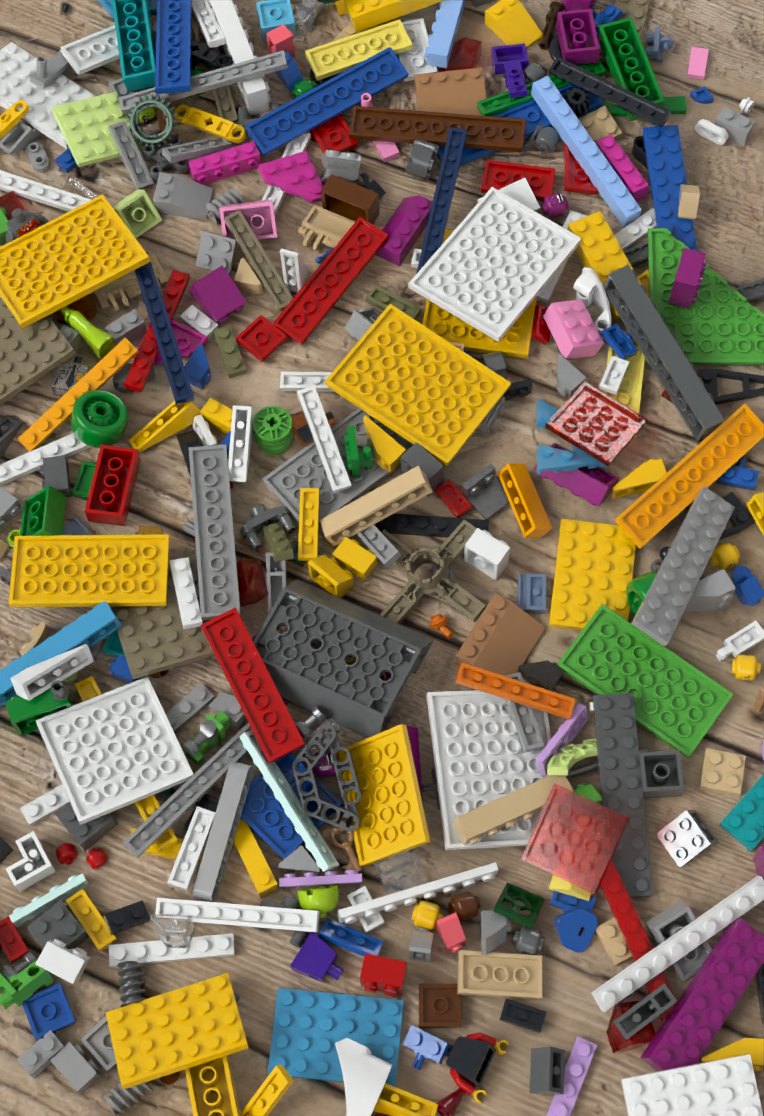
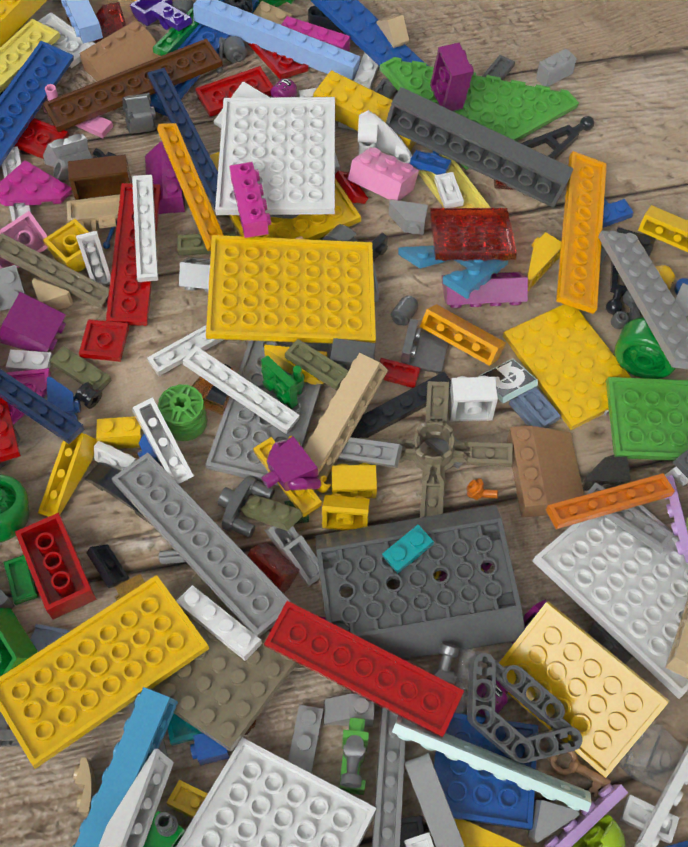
camera: 40 degrees left, 5 degrees down
none -> yellow slope [43,219,89,273]
none -> black wheel [75,382,102,409]
none -> black plate [86,544,130,588]
none -> white plate [132,175,158,282]
none -> light orange plate [157,123,224,251]
none -> dark pink brick [229,162,271,238]
none -> magenta torso [261,436,331,493]
none -> olive plate [285,339,349,391]
none -> teal plate [382,525,434,574]
none -> dark grey brick [391,296,418,325]
none -> tile [479,359,538,403]

